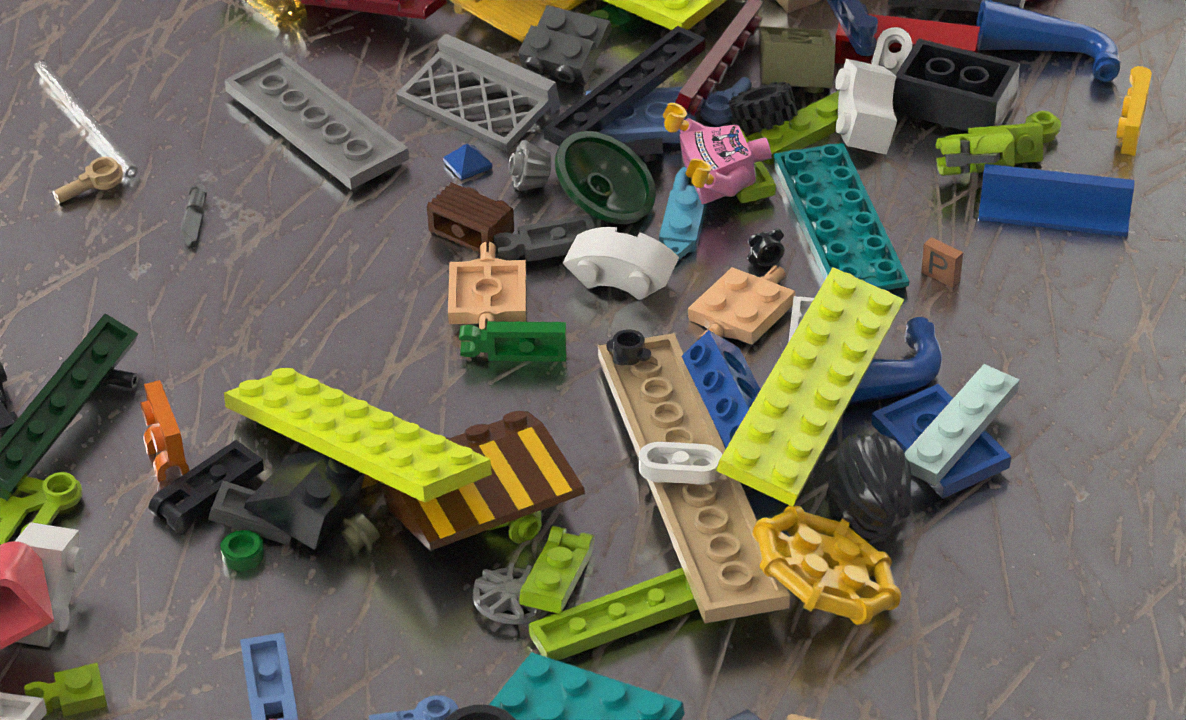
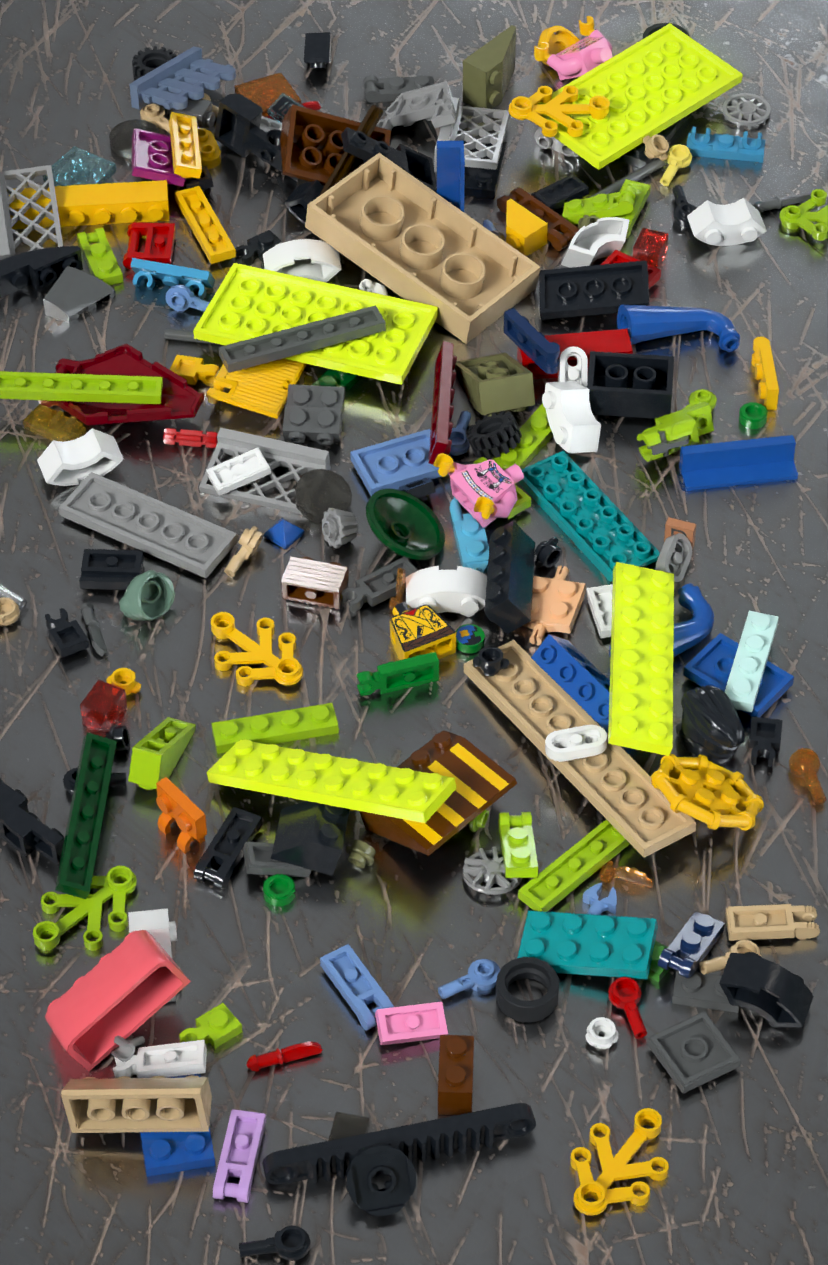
camera: 20 degrees left, 5 degrees up
light nougat plate [448,242,526,330] -> none
black plate [544,26,705,146] -> none
none -> white brick [37,428,124,486]
none -> black plate [45,608,89,658]
none -> black plate [79,549,144,590]
none -> clear red brick [80,680,127,734]
none -> black plate [105,725,130,755]
none -> yellow plate [106,668,141,698]
none -> sand green hair [119,570,175,621]
none -> lime slope [128,717,196,790]
none -> red axle [163,428,218,449]
none -> white plate [206,447,271,496]
none -> yellow plant [211,612,303,686]
none -> lime plate [211,703,339,754]
none -> tan plate [224,526,264,577]
none -> clear smoke tile [294,469,352,524]
none -> clear orange piece [389,568,406,610]
none -> yellow torso [390,602,456,660]
none -> tile [455,624,485,653]
none -> black brick [484,521,535,634]
none -> medium blue bar [583,882,617,915]
none -> clear orange piece [599,861,653,888]
none -> light grey plate [655,533,692,584]
none -> green tile [739,402,768,429]
none -> black plate [748,717,783,767]
none -> clear orange plate [789,748,827,805]

